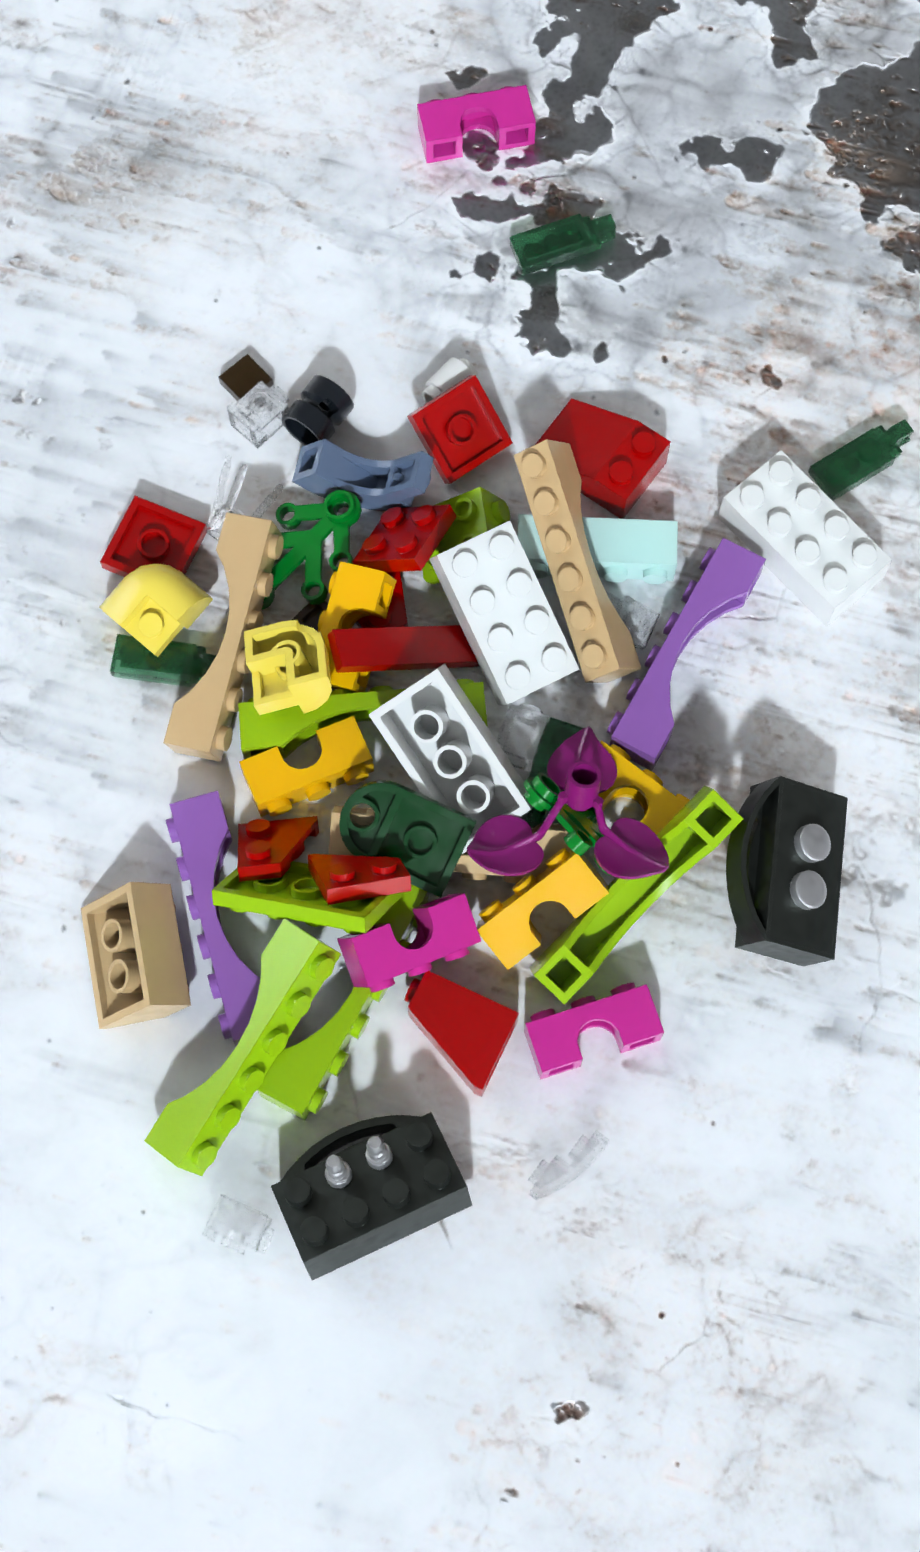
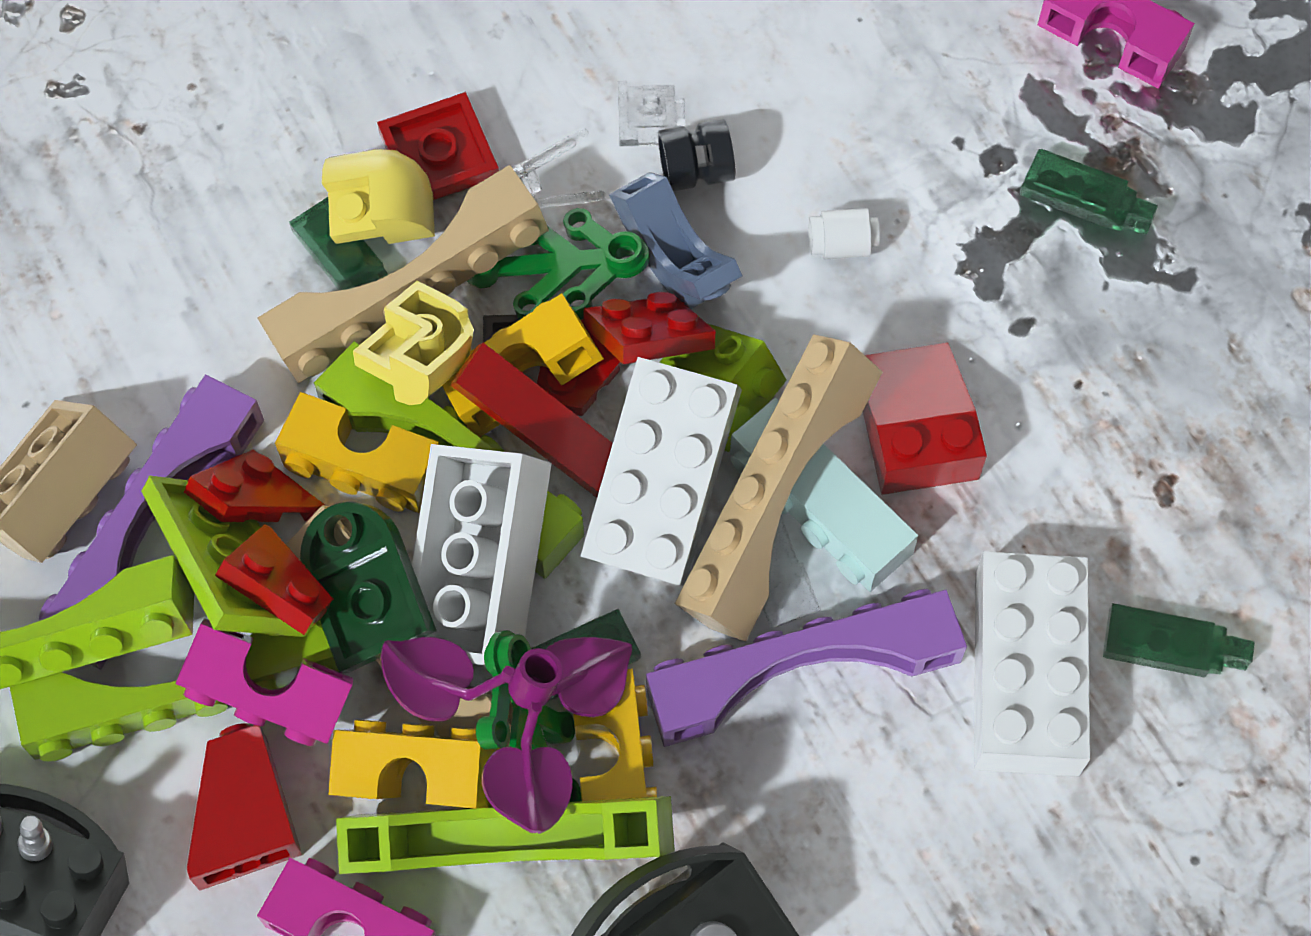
camera: 45 degrees right, 5 degrees down
dark brown tile [218,354,274,409] -> none
red plate [407,375,513,484] -> none
clear brick [496,703,549,773] -> none

